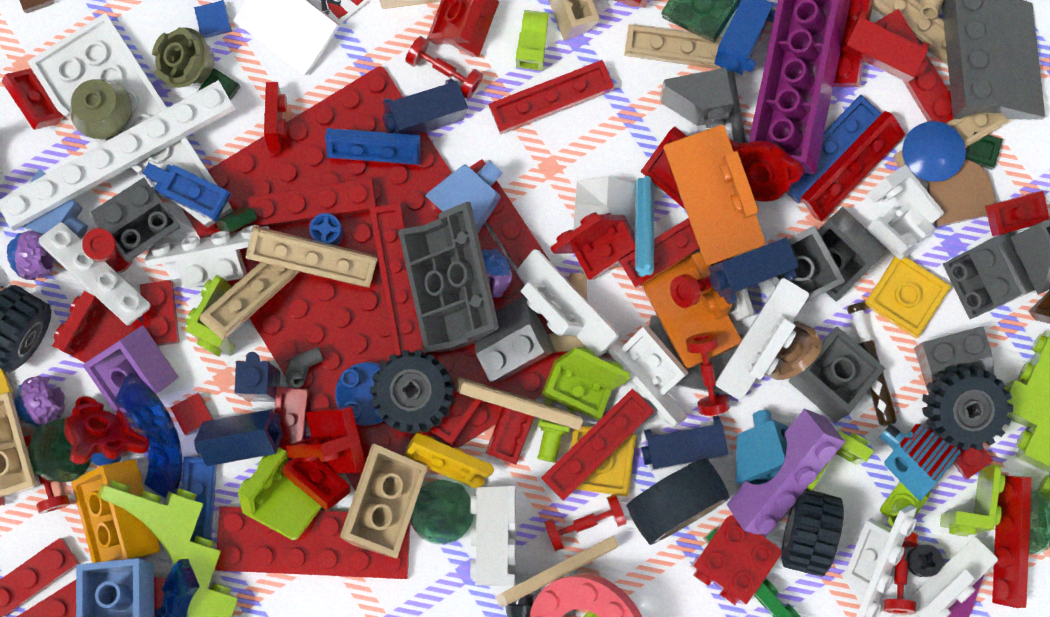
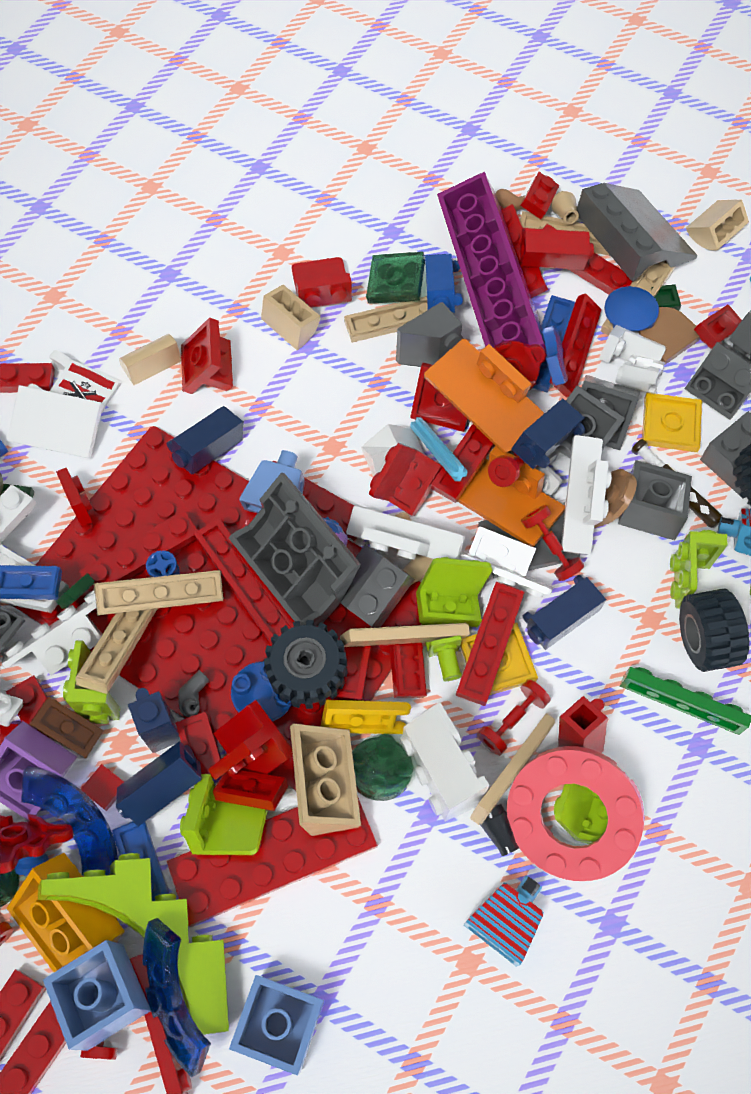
camera: 30 degrees left, 15 degrees down
blue tile [325,128,421,165] -> none
red wheel [405,36,484,100] -> none
red plate [488,59,614,135] -> none
lime leg [515,10,549,71] -> none
black wheel [626,458,730,545] -> none
red bracket [690,515,781,606] -> none
medium lavender arch [726,408,845,537] -> none
dark azure torso [736,410,789,486] -> none
none -> reddish brown plate [29,696,104,759]
none -> blue tile [542,325,568,386]
none -> red brick [558,696,608,753]

